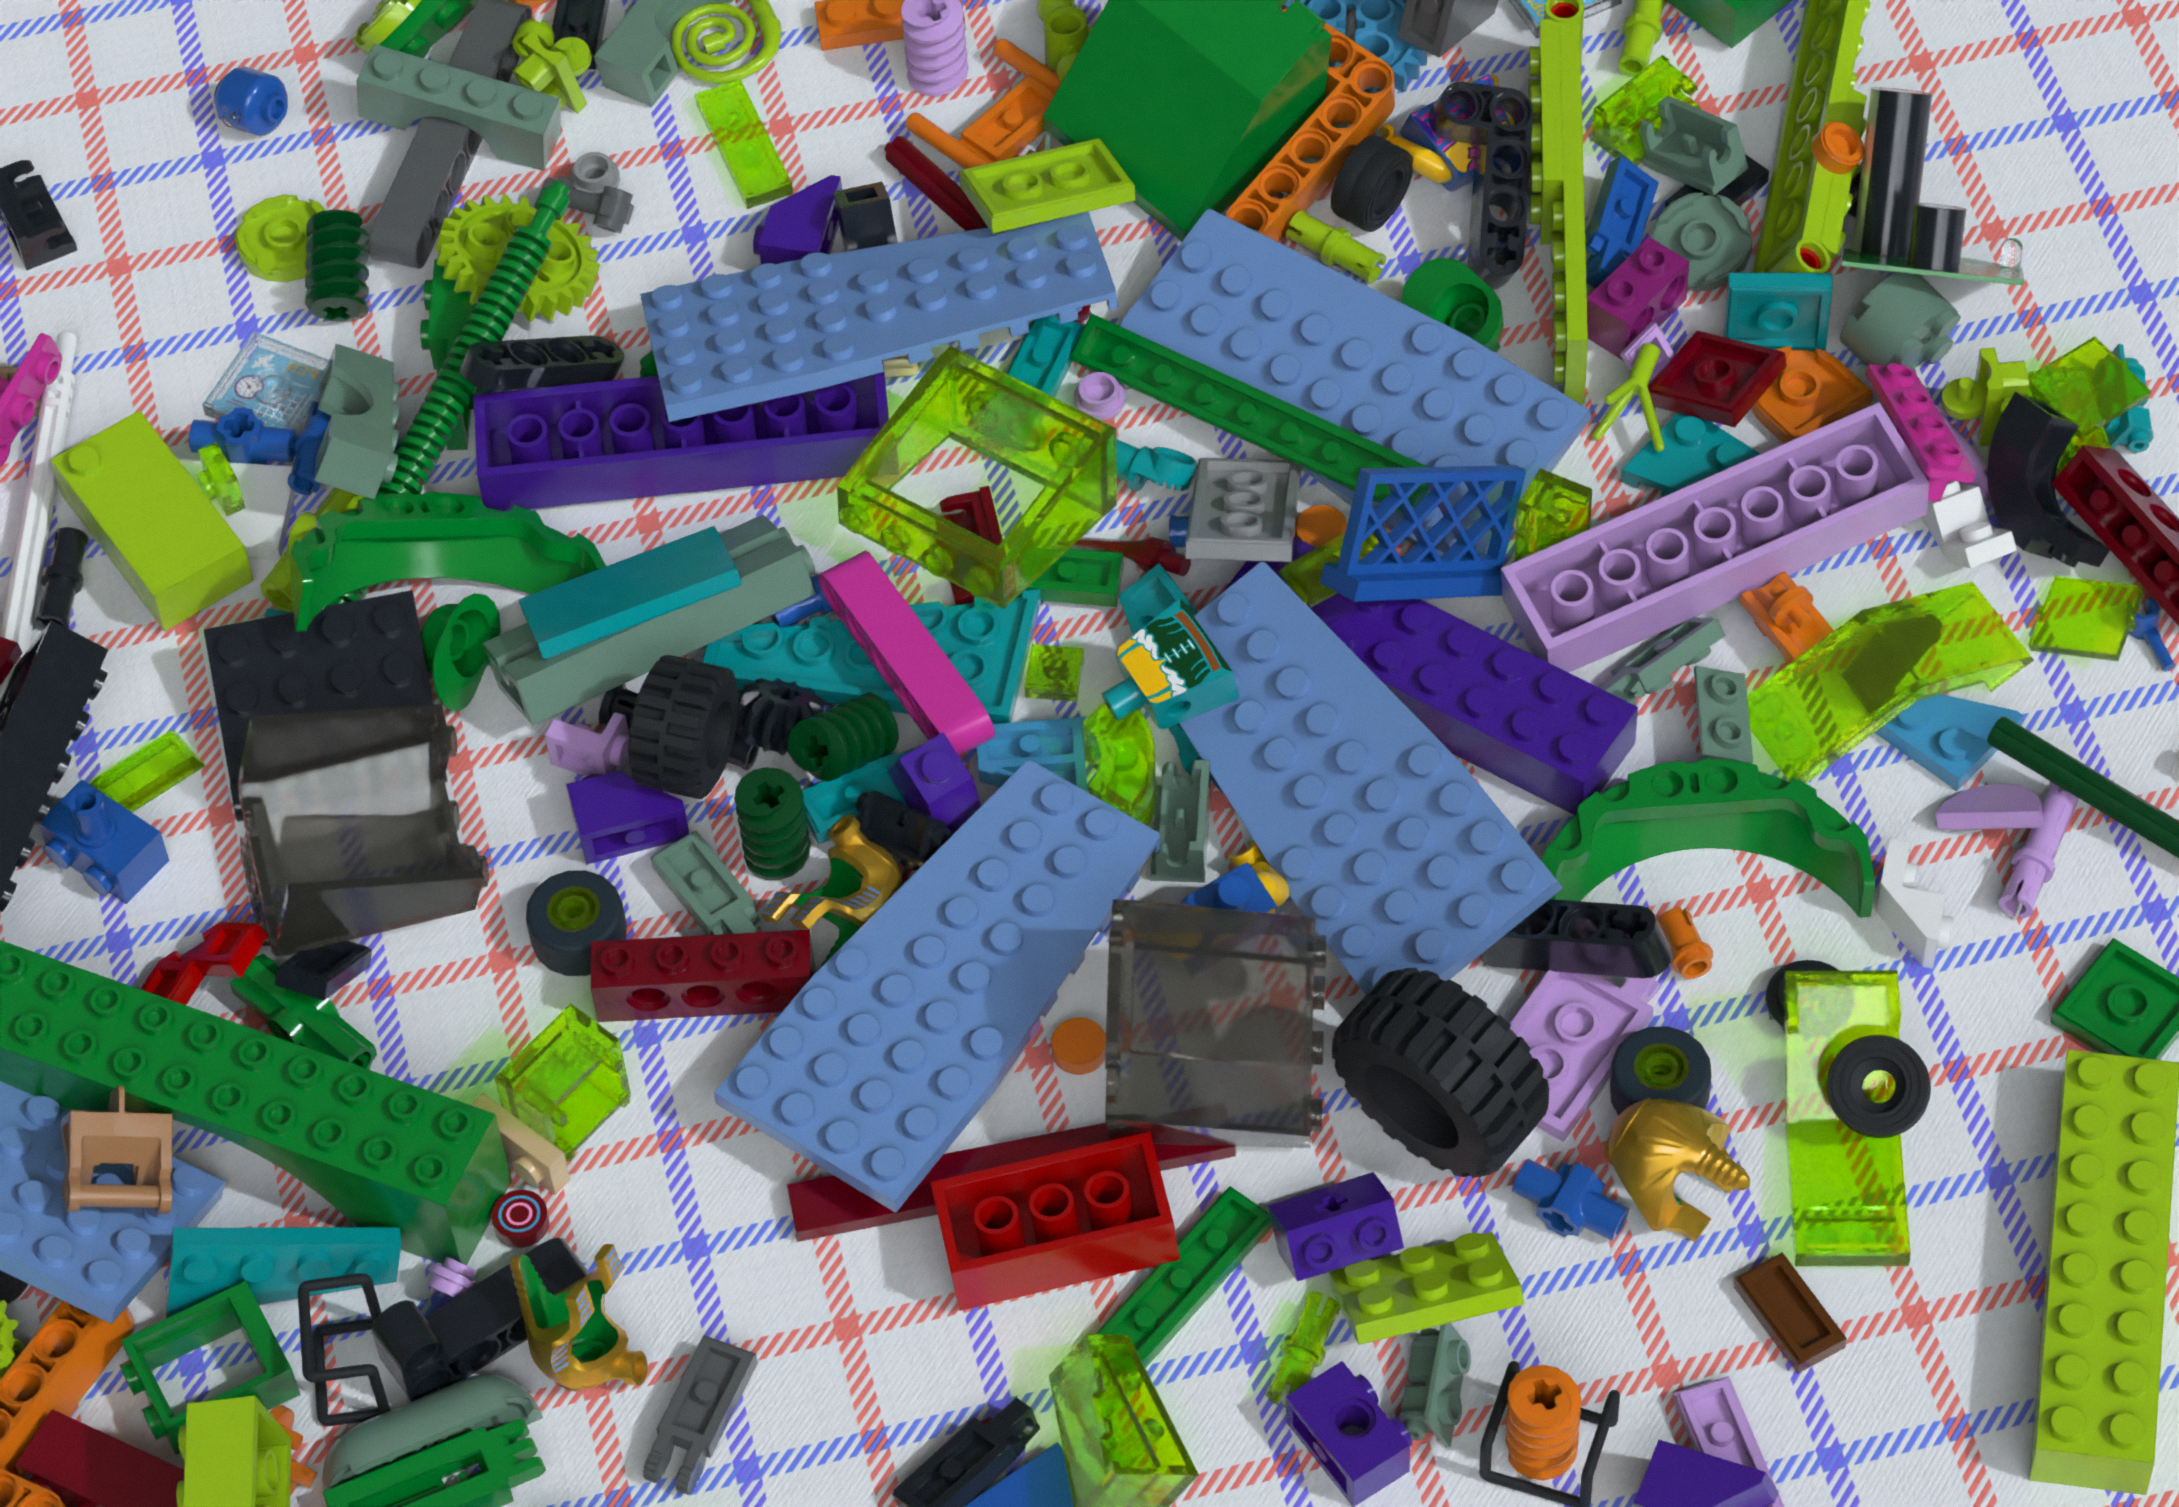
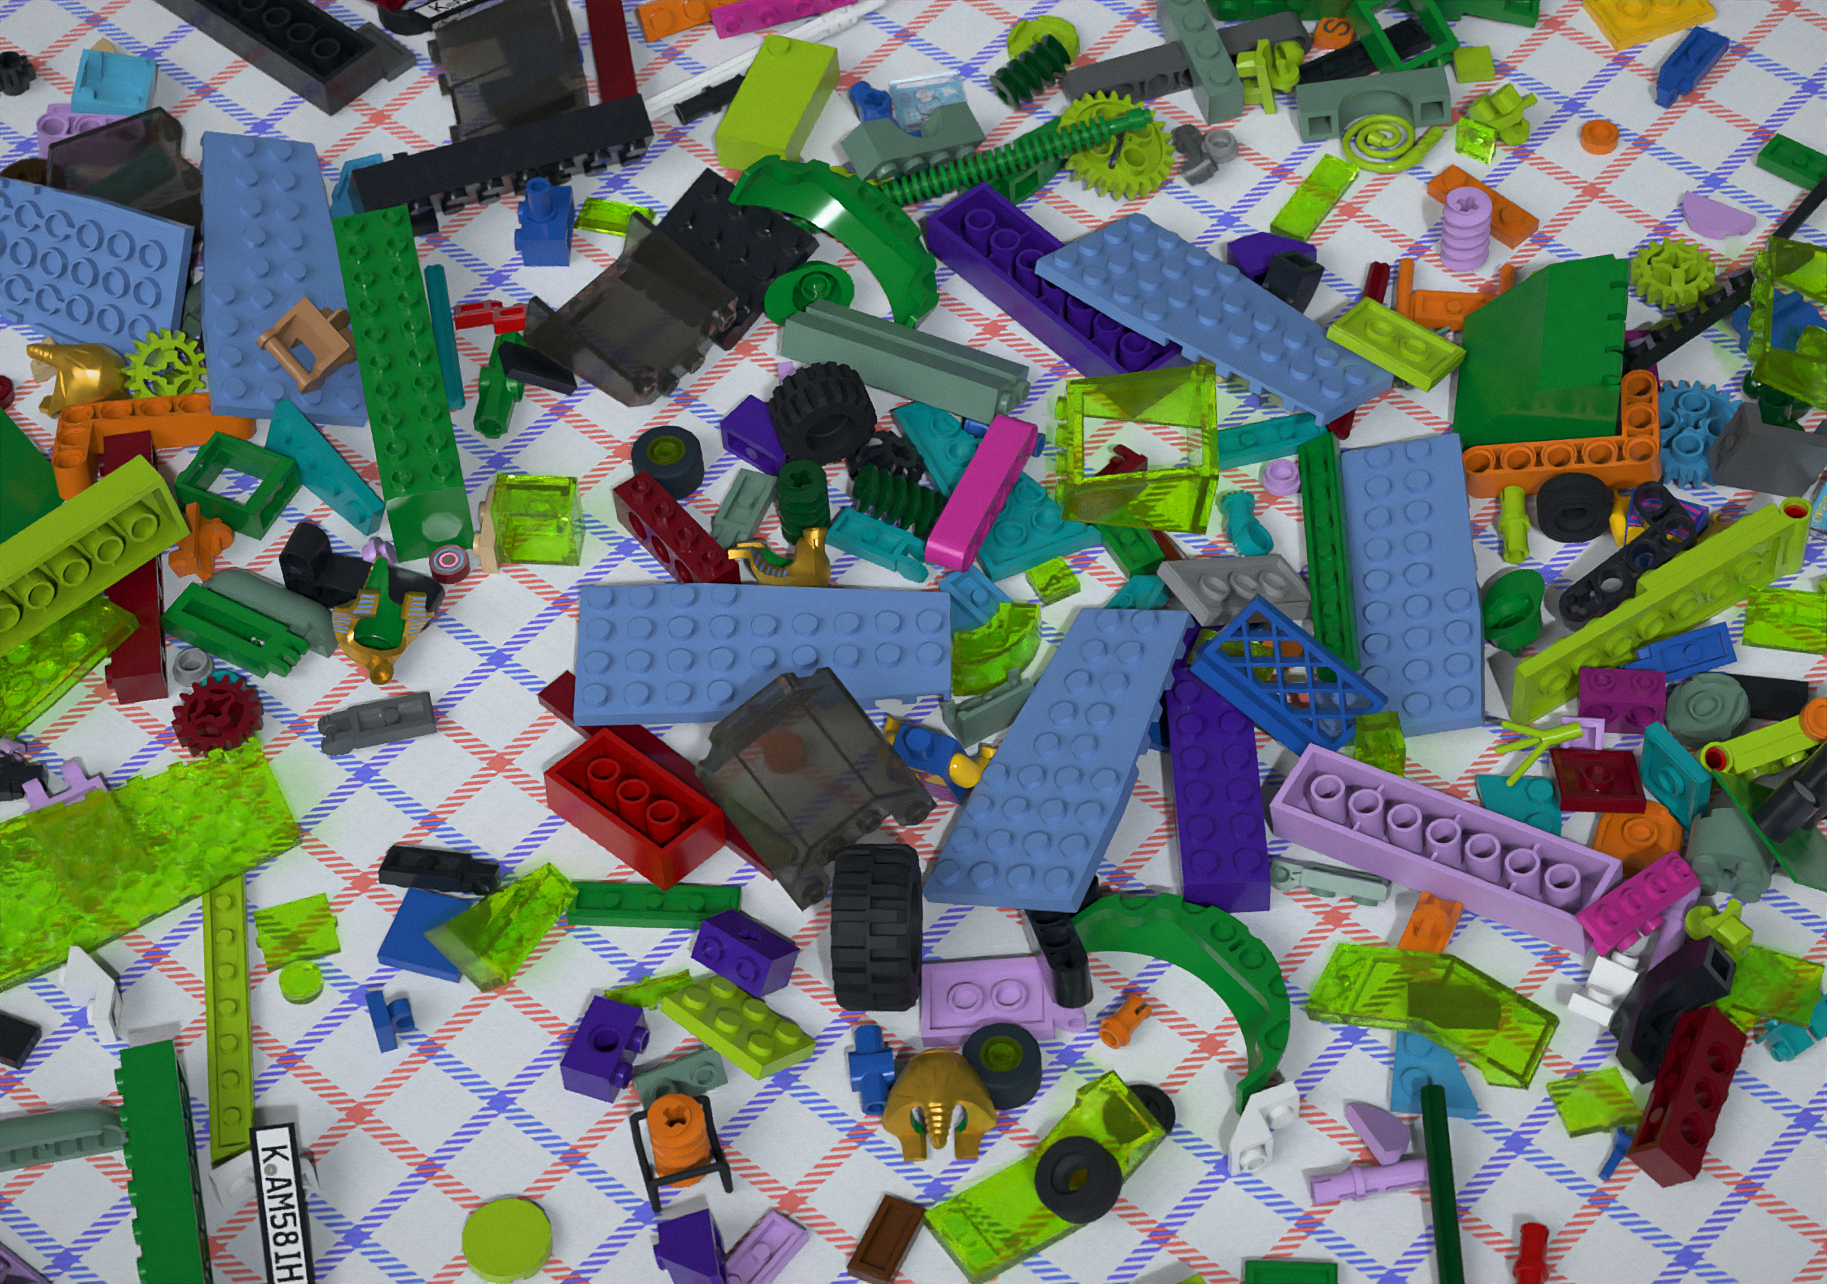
camera: 55 degrees right, 5 degrees down
clear neon green plate [196,442,246,517] -> none
black piece [298,1273,390,1426] -> none
black beam [460,335,625,391] -> none
teal tile [518,526,742,659] -> none
black hinge [856,790,952,870] -> none
dark purple slope [887,732,981,835] -> none
torso [1101,598,1240,729] -> none
sand green hinge [1640,96,1748,196] -> none
sand green hinge [1694,666,1753,764] -> none

